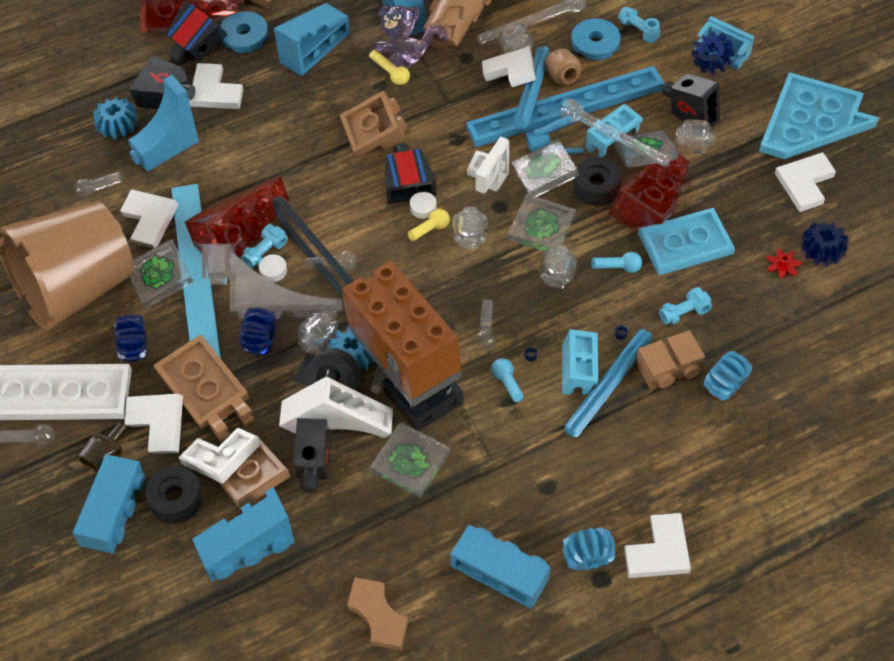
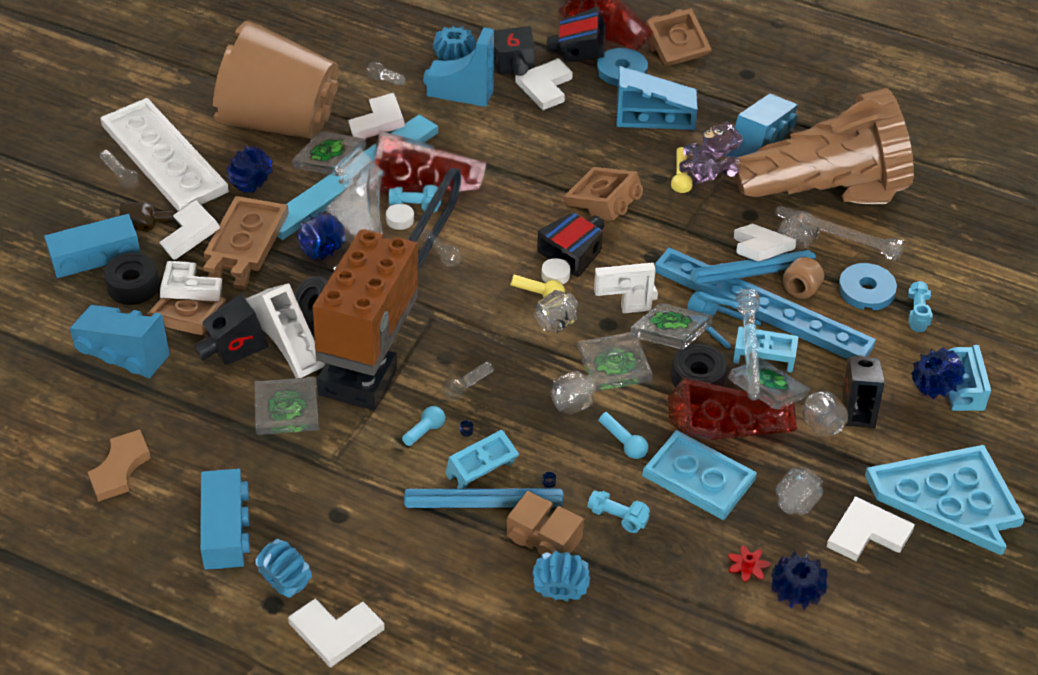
camera: 50 degrees right, 10 degrees down
none -> clear head [775,466,824,515]

